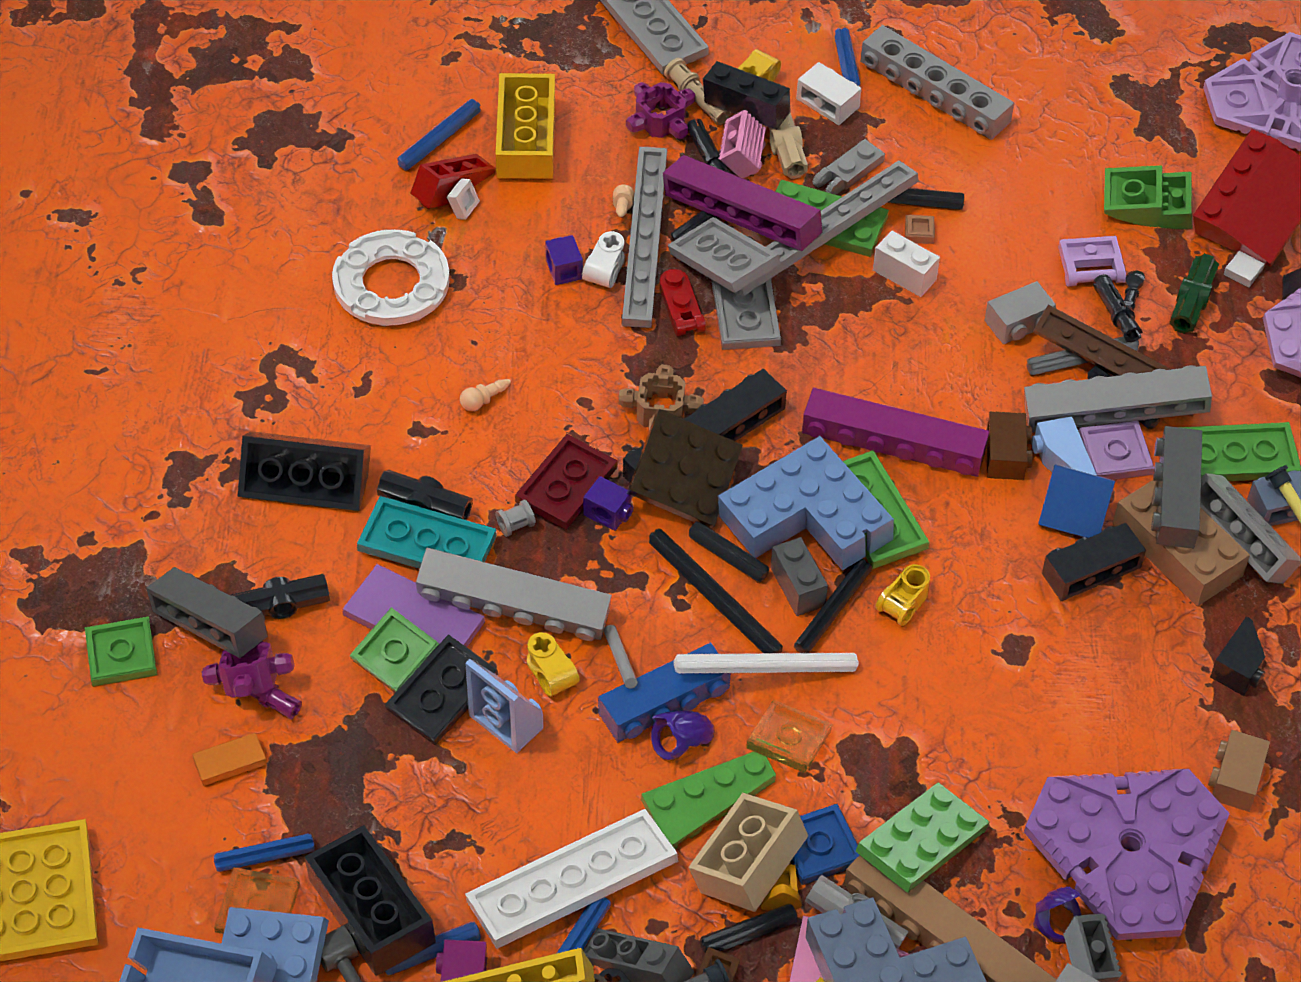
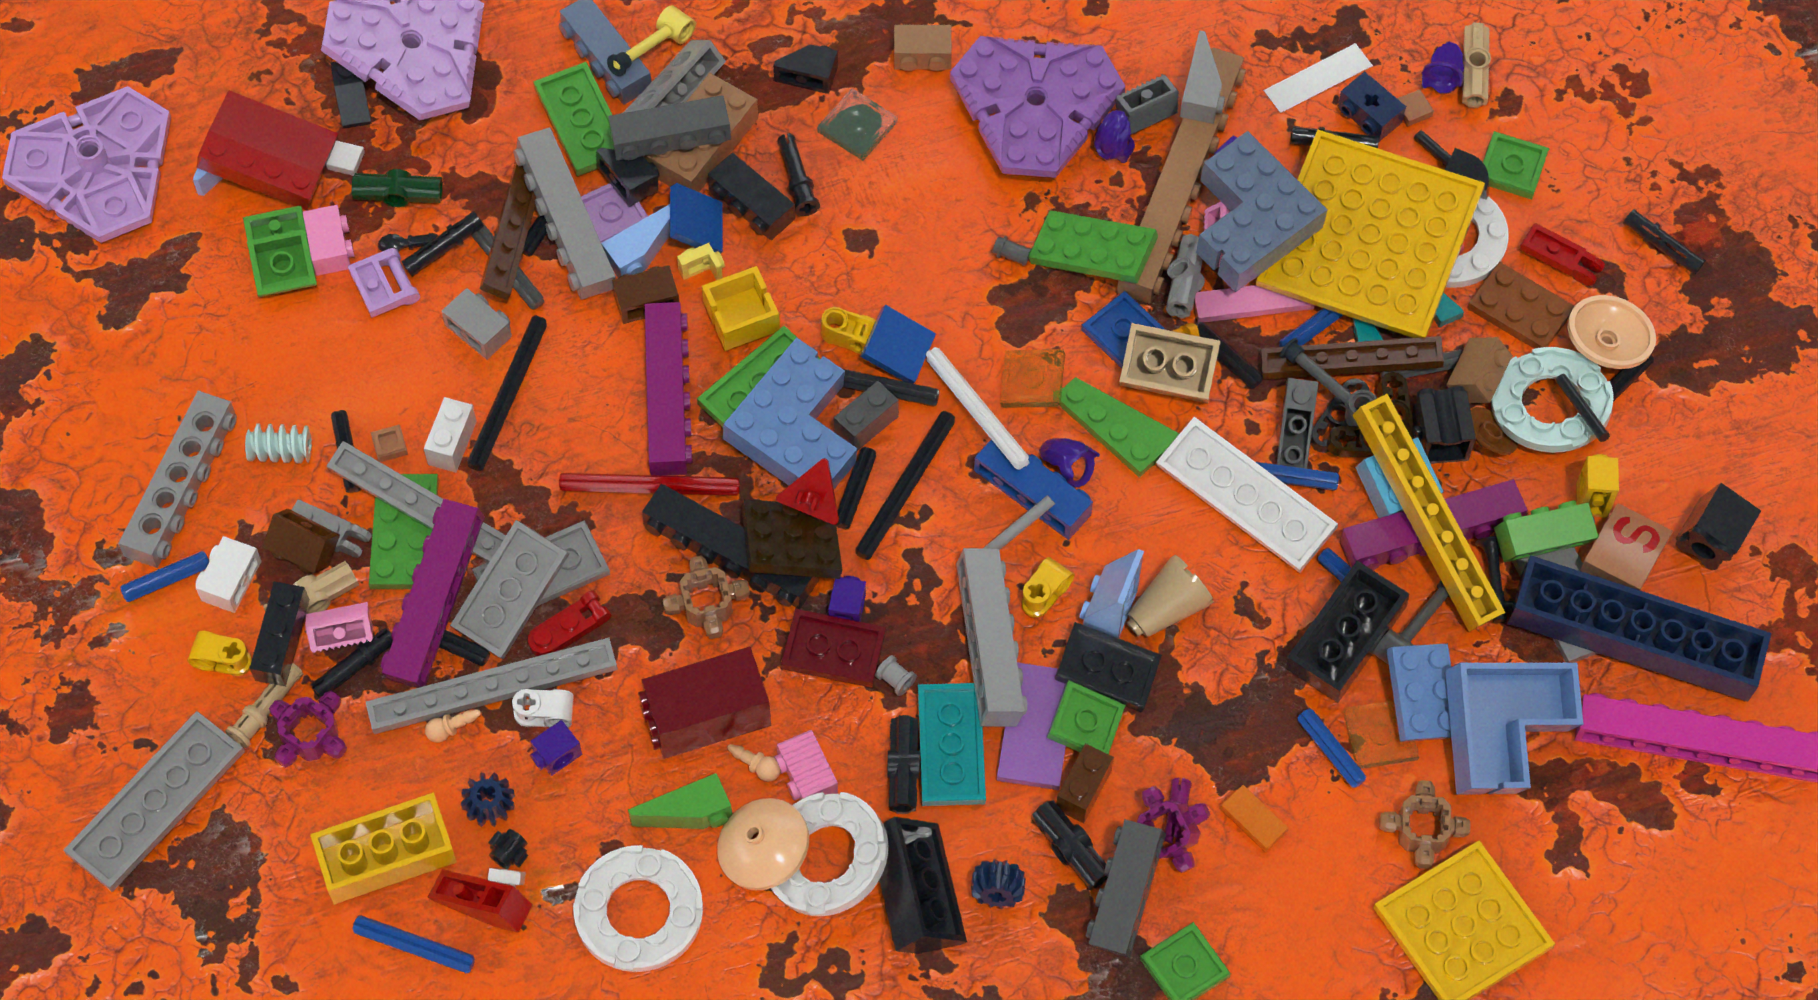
camera: 110 degrees left, 10 degrees up
none -> light aqua piece [245,423,312,463]
none -> reddish brown brick [262,509,340,573]
none -> bright pink brick [303,205,354,276]
none -> dark blue gear [461,772,515,827]
none -> black axle [467,315,547,471]
none -> black gear [488,829,529,869]
none -> red axle [559,473,740,496]
none -> black slope [596,148,660,207]
none -> bright green slope [628,773,732,829]
none -> dark red brick [638,646,771,759]
none -> light yellow bracket [677,243,725,280]
none -> yellow piece [702,266,780,351]
none -> light nougat dish [717,798,809,890]
none -> white plate [771,792,888,916]
none -> bright pink brick [774,730,838,801]
none -> red piece [776,458,839,525]
none -> black pin [777,133,820,216]
none -> clear tile [817,88,898,161]
none -> blue tile [860,305,936,384]
none -> dark blue gear [971,859,1026,909]
none -> dark grey pin [992,236,1032,266]
none -> reddish brown brick [1056,743,1114,823]
none -> tan cone [1127,555,1214,637]
none -> medium nougat piece [1379,780,1470,869]

